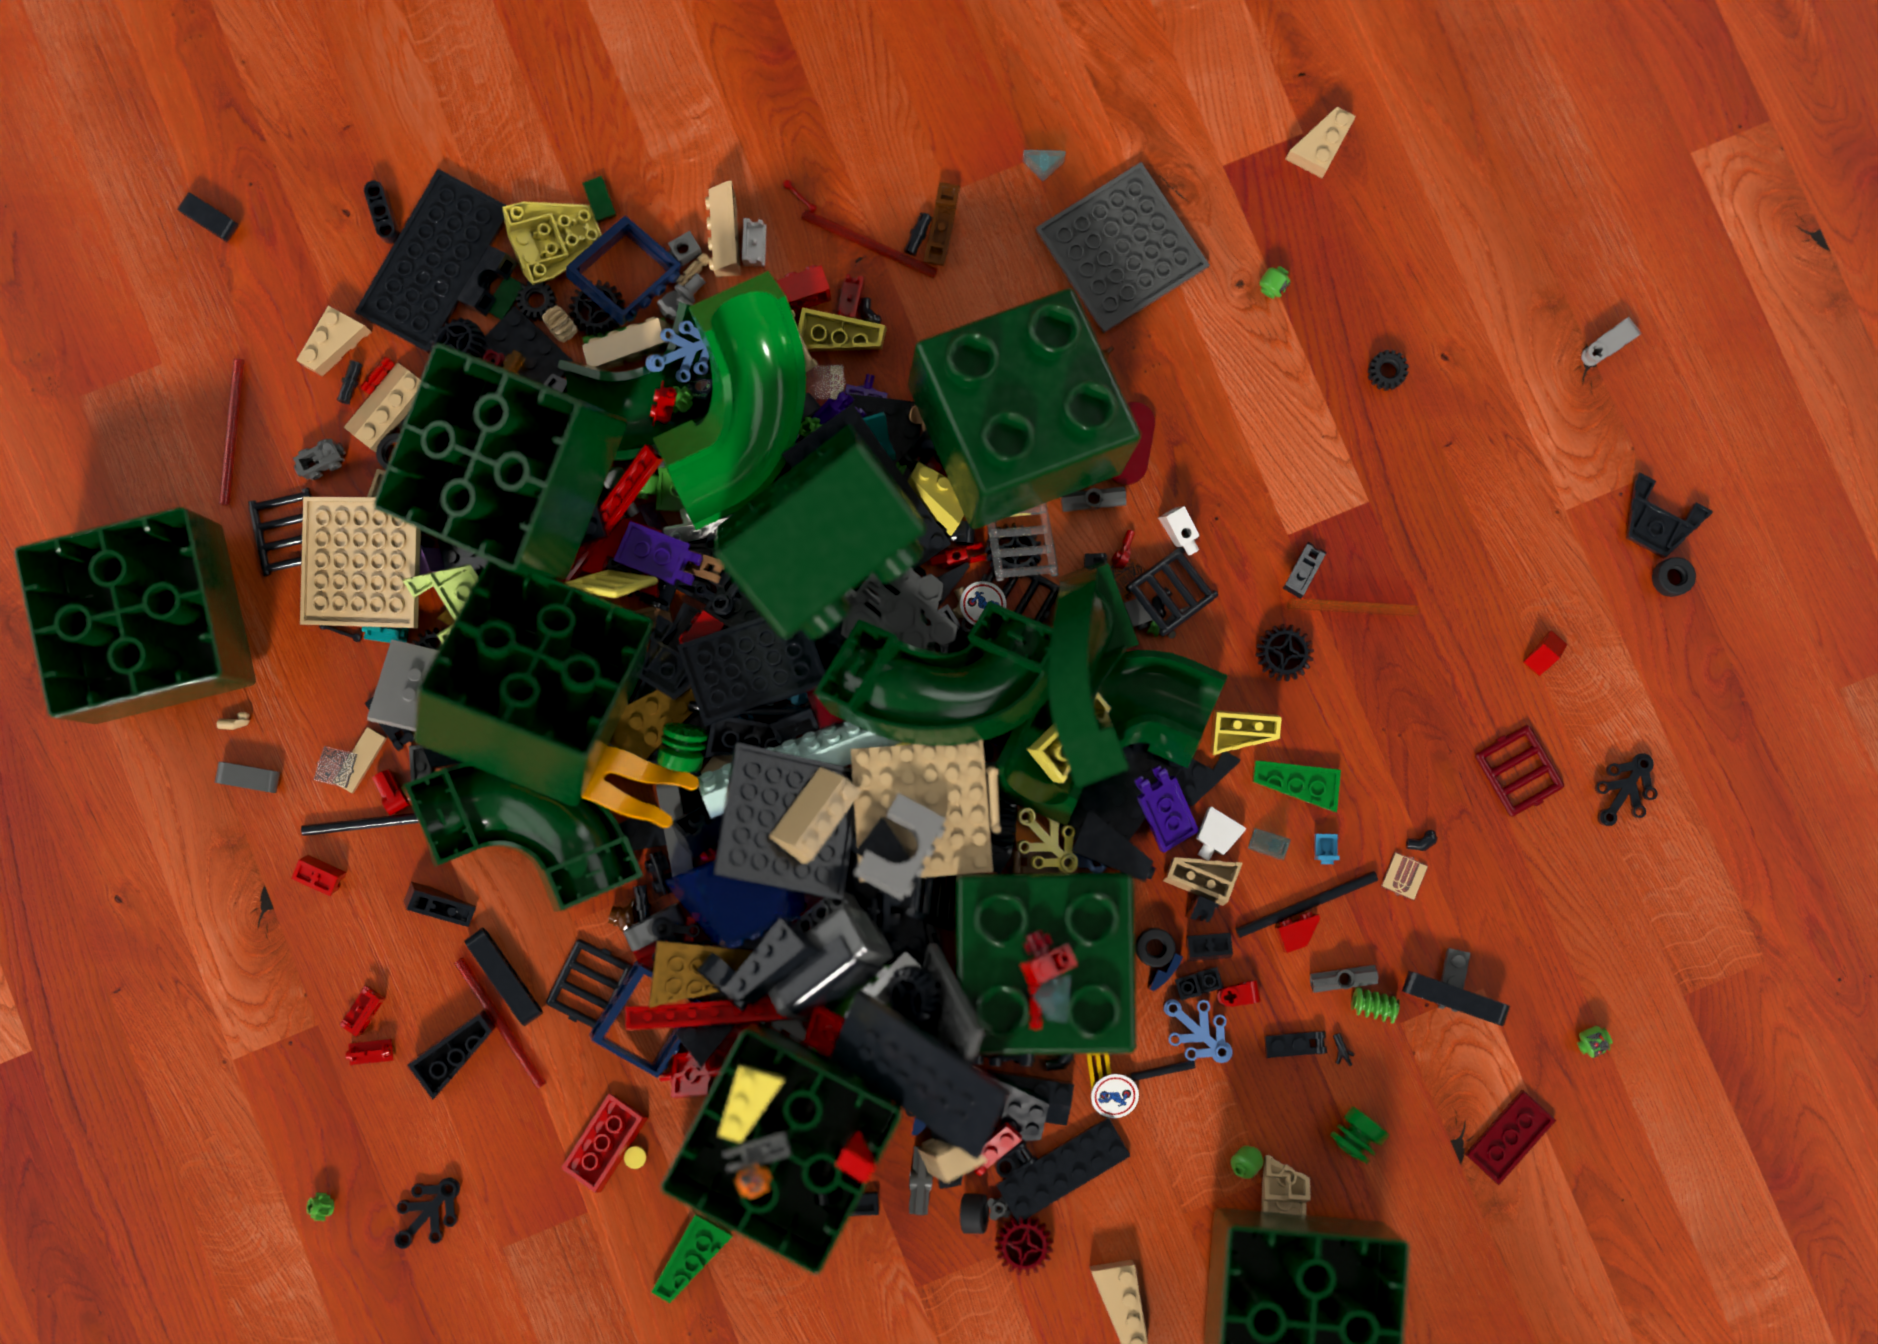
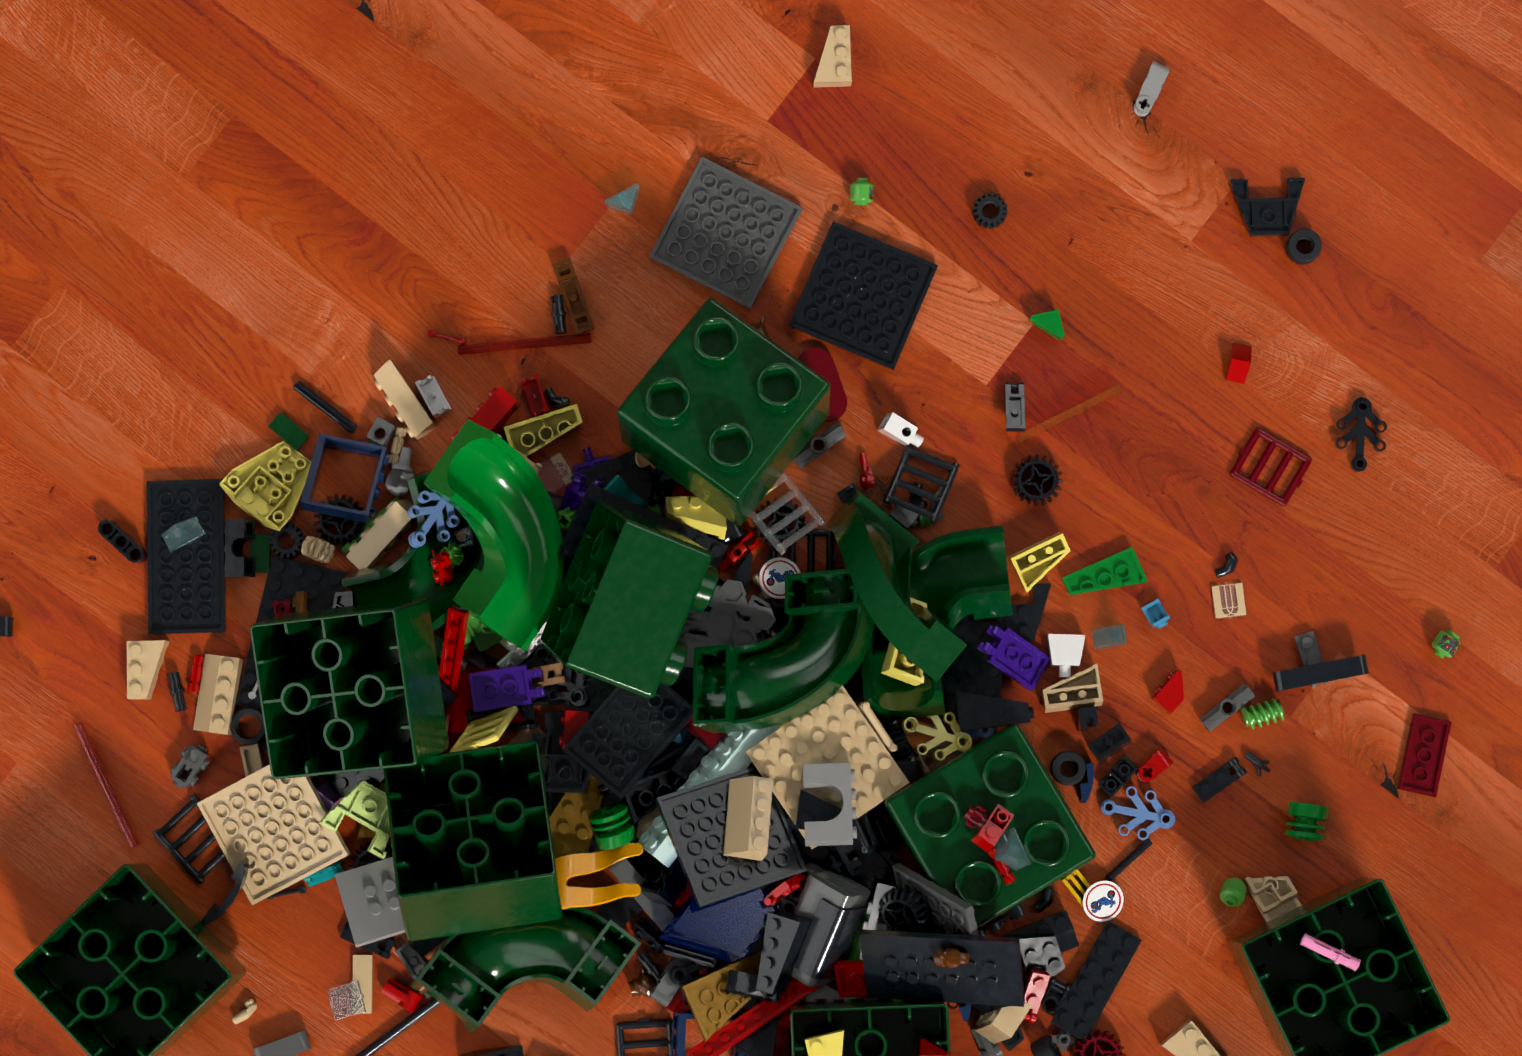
camera: 25 degrees left, 0 degrees up
black gear [429,317,486,358] -> none
black piece [1235,871,1378,938] -> none
none -> clear light blue slope [162,517,205,552]
none -> black slope [201,858,249,925]
none -> black axle [293,381,357,433]
none -> black axle [663,943,717,968]
none -> red plate [764,874,806,906]
none -> black plate [788,221,938,371]
none -> reddish brown animal [934,948,970,968]
none -> green slope [1029,310,1065,341]
none -> bright pink pin [1300,933,1361,971]

